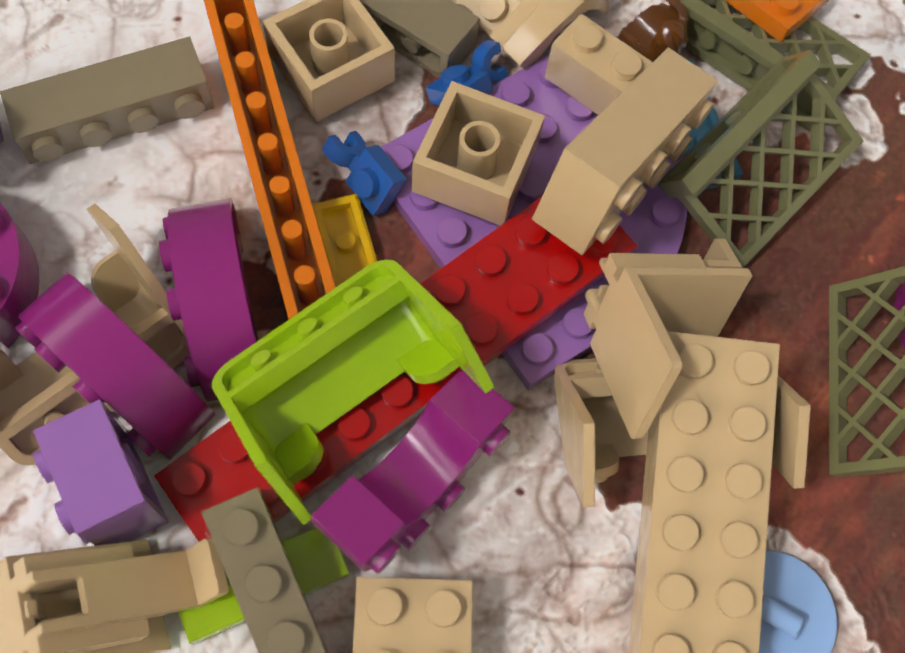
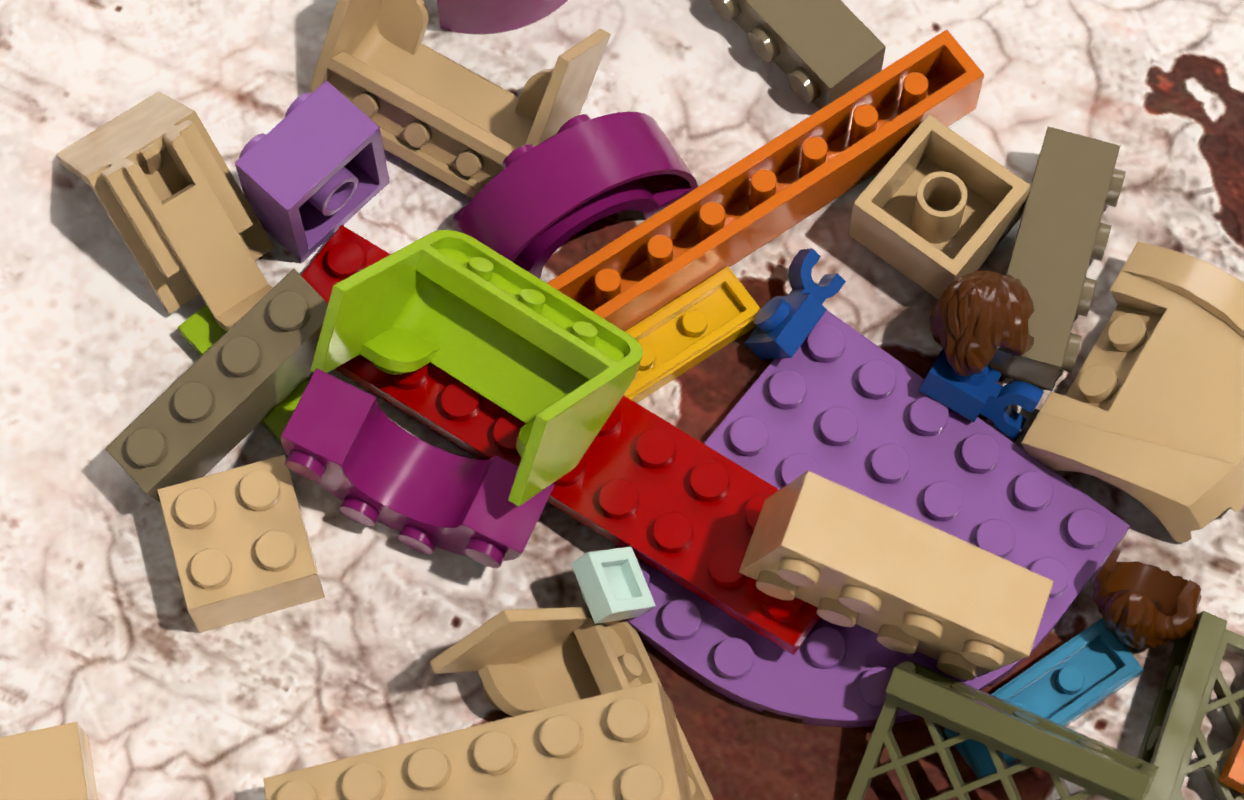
camera: 80 degrees right, 0 degrees up
magenta brick [15,272,216,460] -> none
tan brick [412,81,545,226] -> none
tan brick [545,13,653,115] -> none
tan piece [583,238,753,439] -> none
none -> light aqua plate [571,547,656,624]
none -> reddish brown hair [929,271,1034,376]

